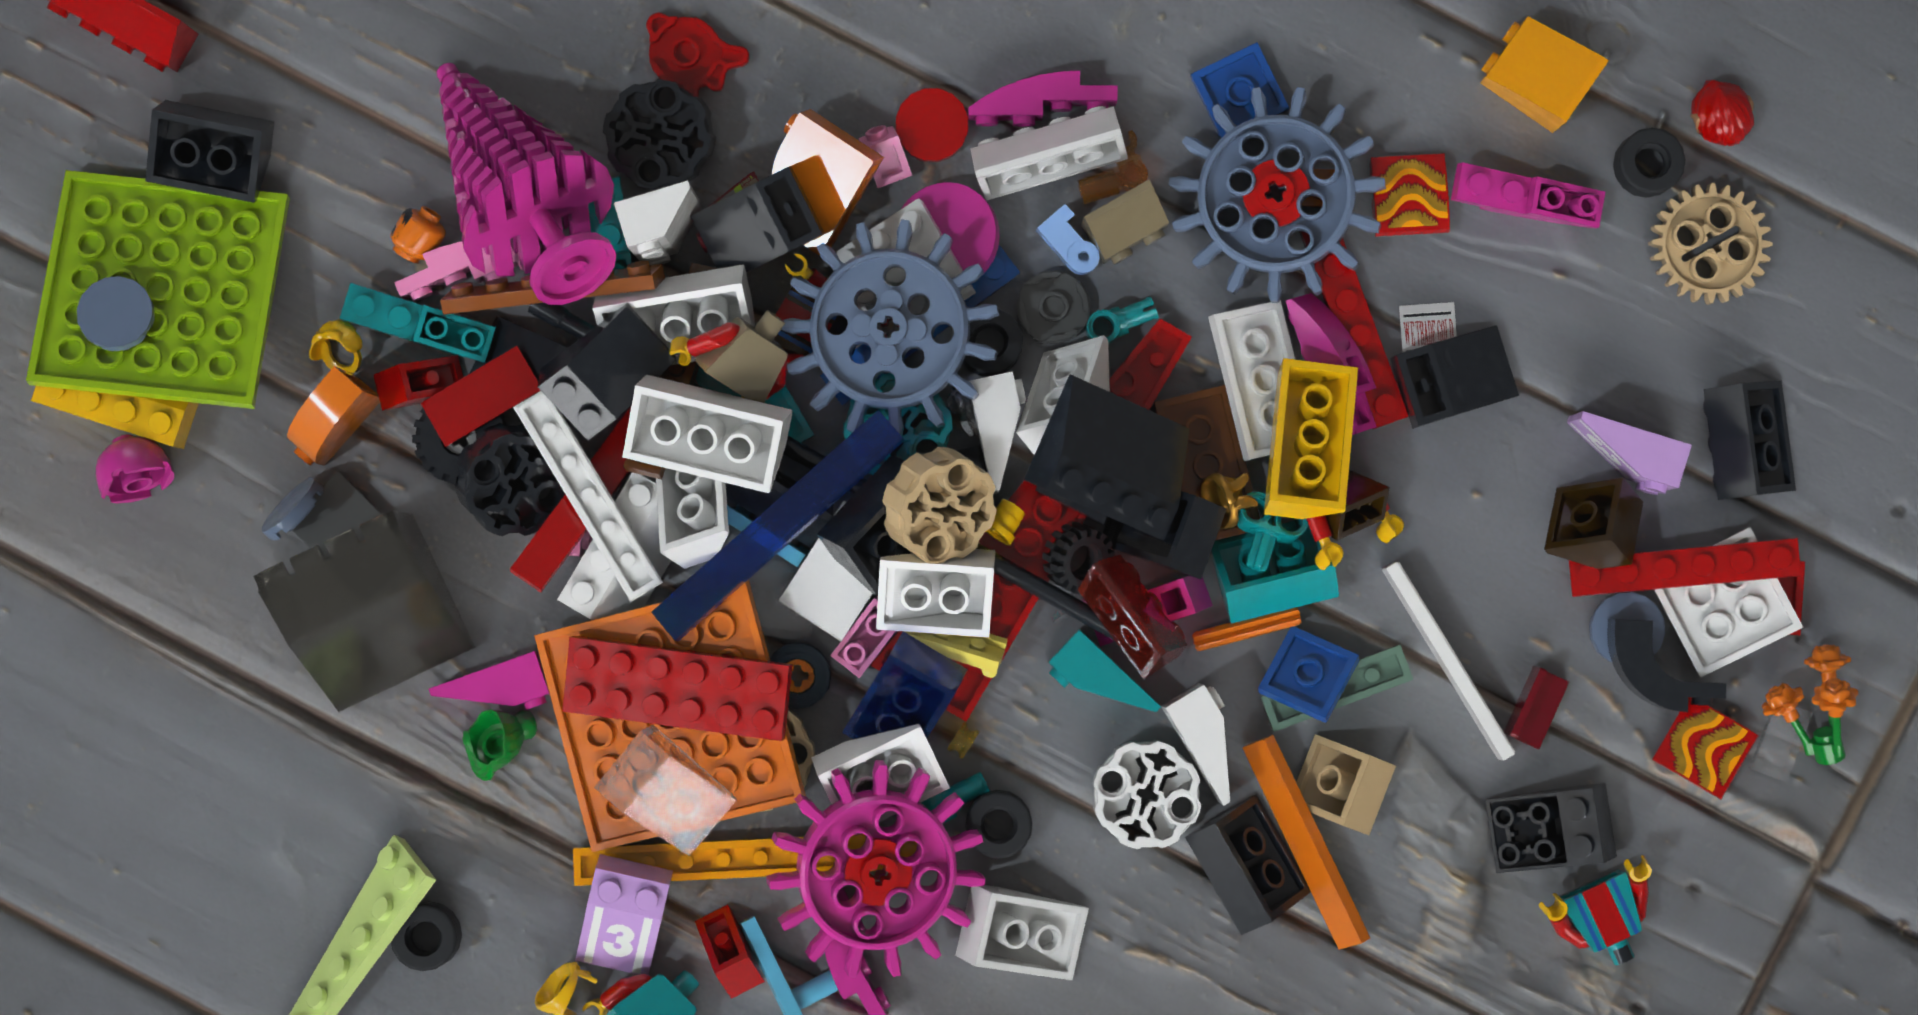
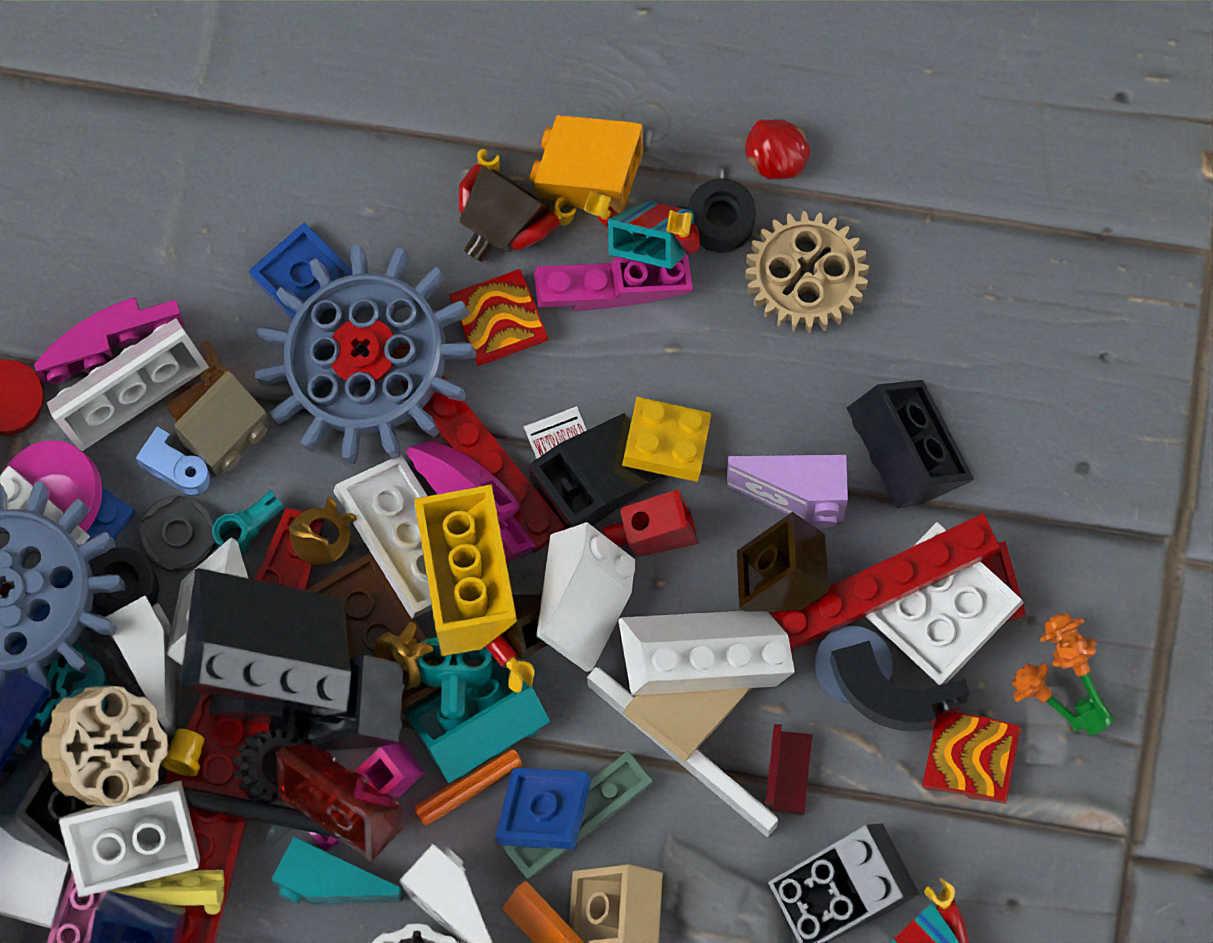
camera: 15 degrees left, 15 degrees down
none -> pearl gold piece [289,496,356,566]
none -> dark brown torso [458,149,576,262]
none -> white slope [537,522,635,672]
none -> torso [584,191,700,269]
none -> red torso [603,489,699,556]
none -> white slope [618,611,795,696]
none -> yellow plate [622,396,711,482]
none -> tan tile [623,687,752,762]

